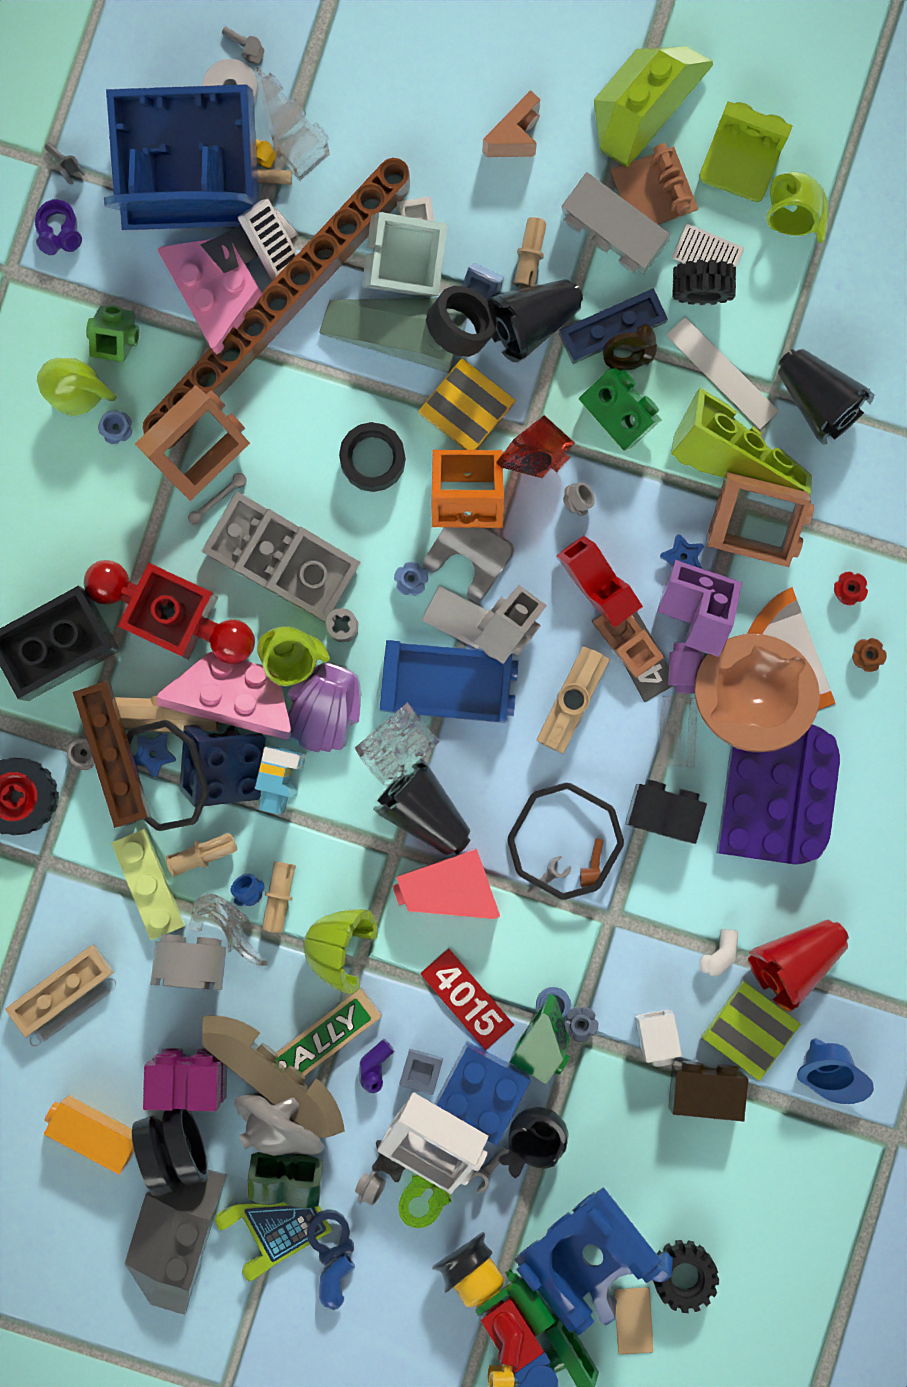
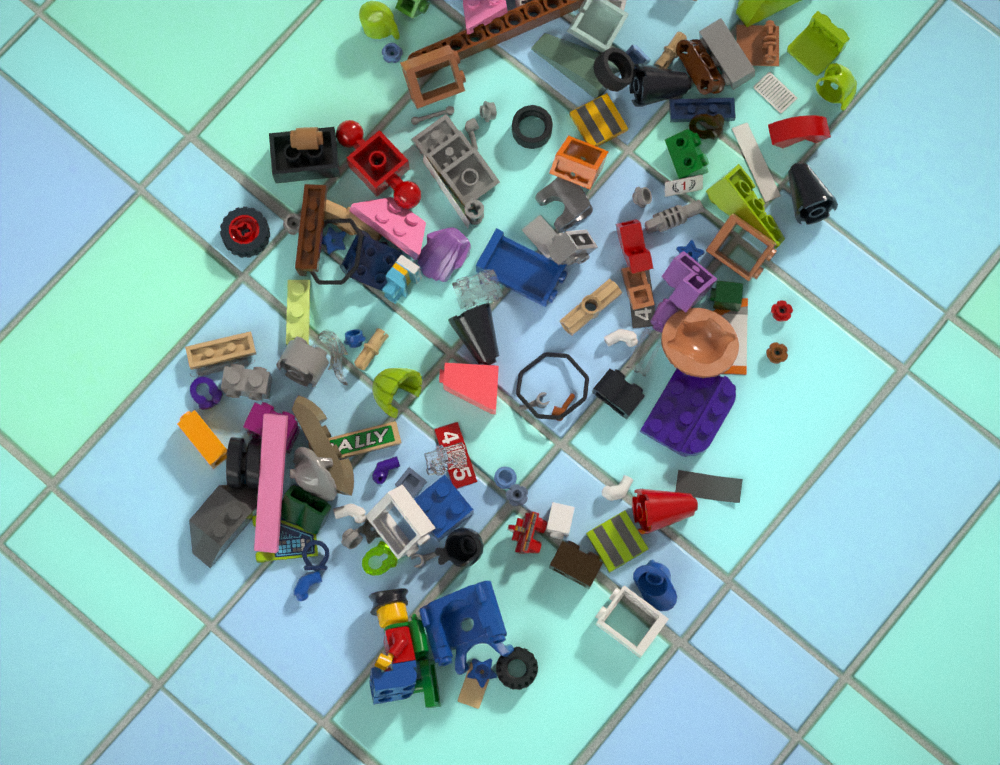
camera: 20 degrees right, 10 degrees down
tan axle [166,833,237,877] -> none
lime piece [257,626,330,686] -> none
medium blue plate [394,562,428,596] -> none
clear red slope [496,415,575,478] -> none
slope [509,994,570,1084] -> none
black tyre [672,260,736,305] -> none
none -> dark purple piece [190,377,223,410]
none -> light grey brick [221,364,272,401]
none -> bright pink tile [254,414,288,553]
none -> medium nougat brick [290,127,323,150]
none -> white arm [333,503,366,523]
none -> white sticker [423,155,470,229]
none -> clear hips [424,442,467,476]
none -> light grey hand [465,118,479,149]
none -> blue plate [467,658,497,688]
none -> light grey plate [479,101,497,122]
none -> red hips [507,512,548,554]
none -> white window [595,586,669,658]
none -> white arm [603,329,638,347]
none -> light grey hinge [644,199,704,234]
none -> white sticker [665,175,703,197]
none -> dark grey sticker [675,470,743,503]
none -> reddish brown piece [676,39,725,95]
none -> dark green brick [710,280,743,311]
none -> red brick [768,115,831,149]

